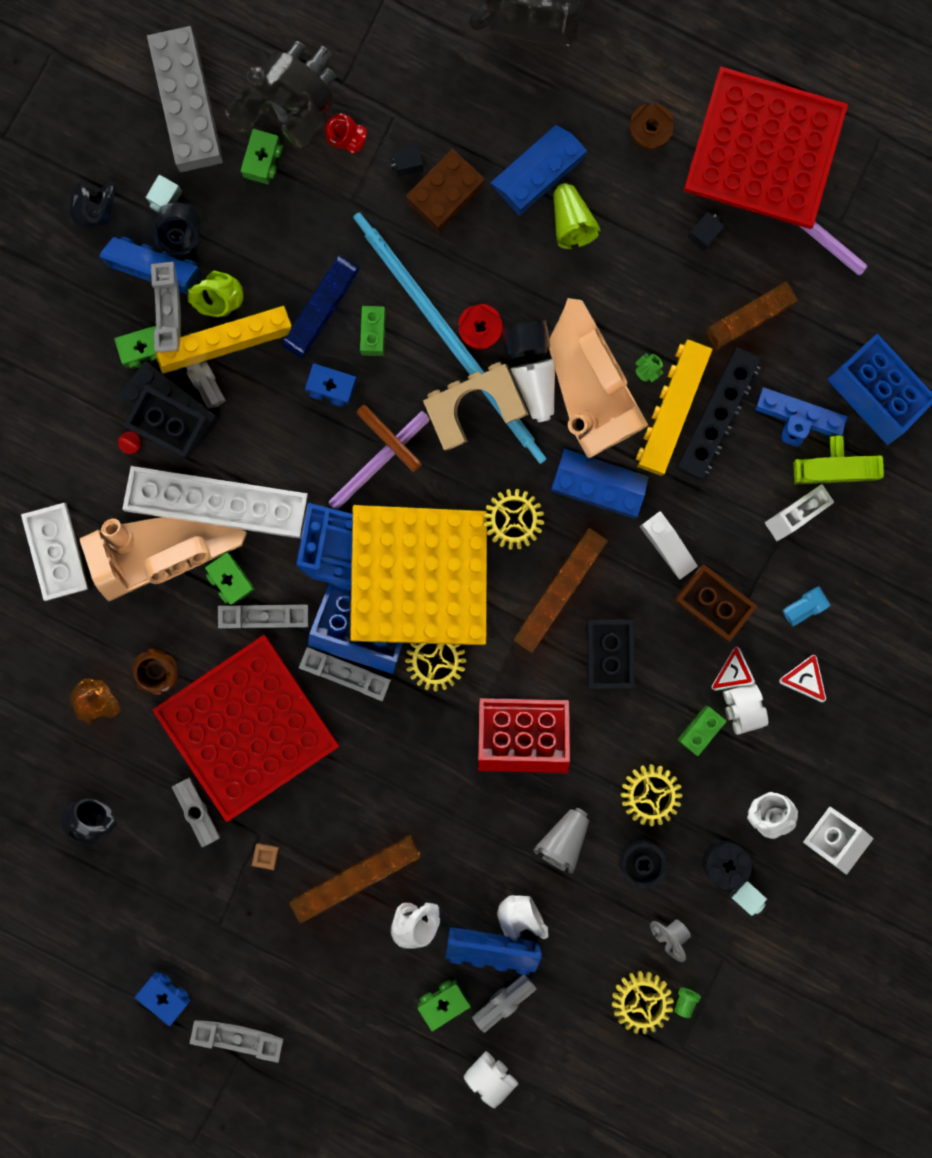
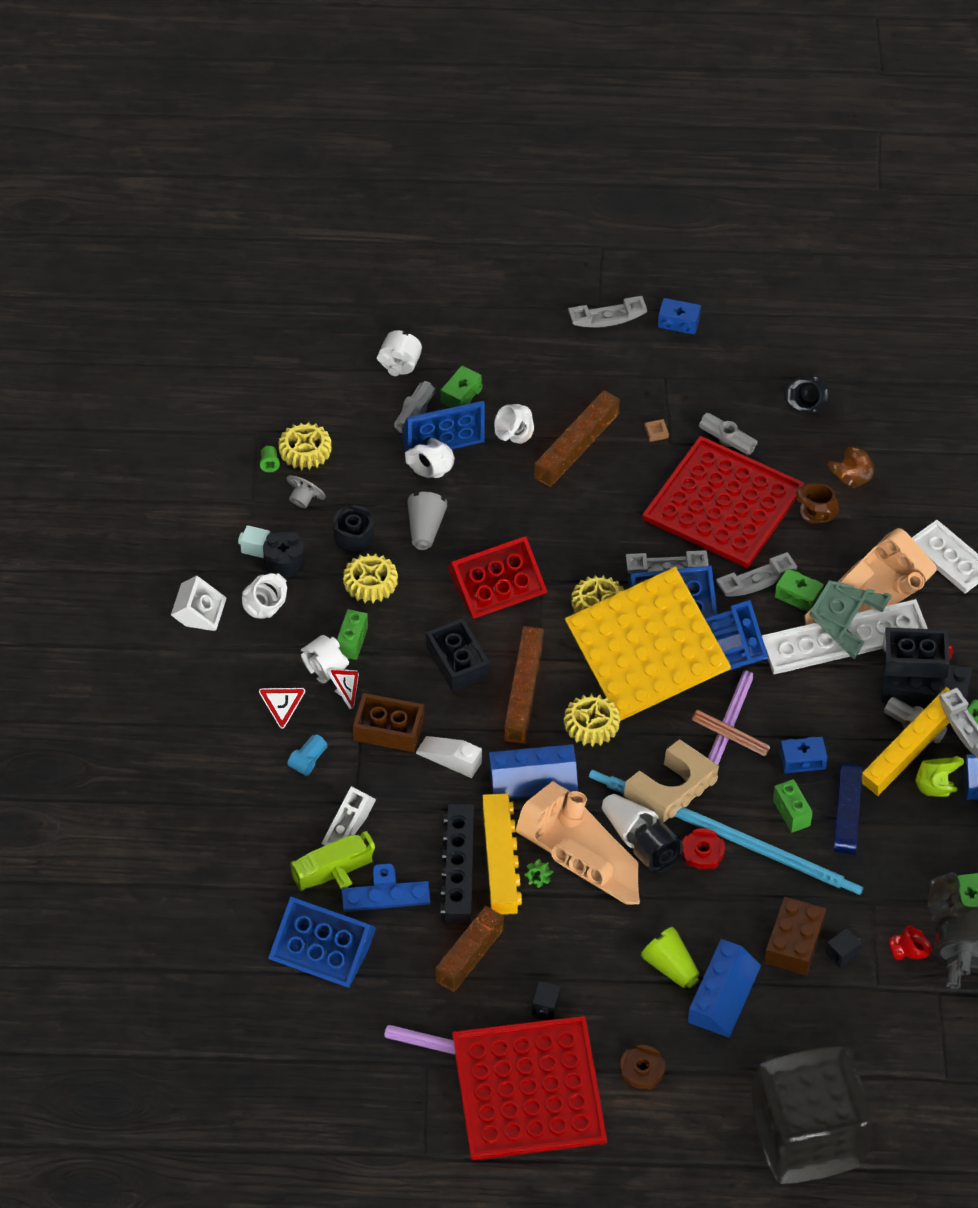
camera: 155 degrees right, 35 degrees down
none -> sand green wing [809,580,892,659]

